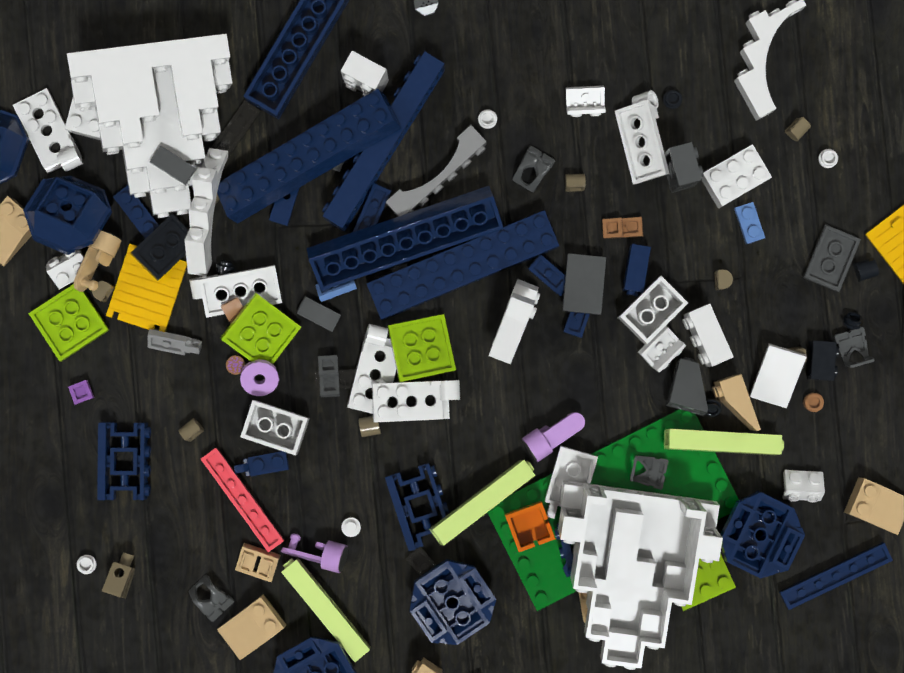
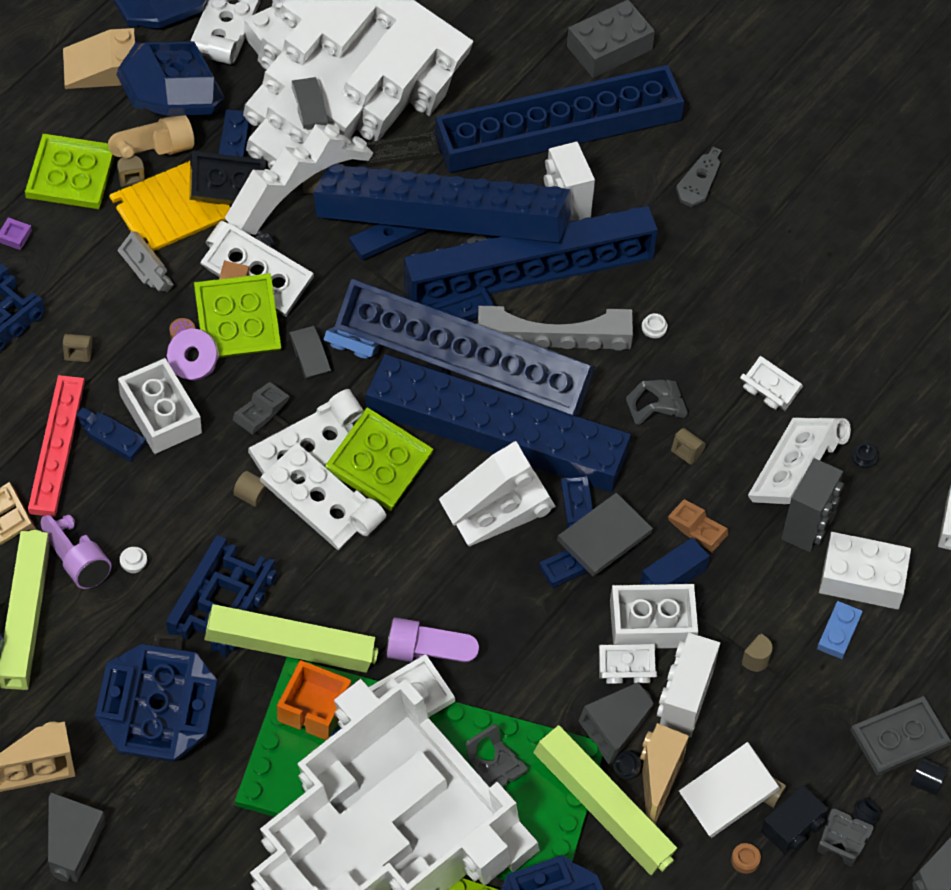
camera: 40 degrees right, 30 degrees down
white bracket [46,249,84,290] -> none

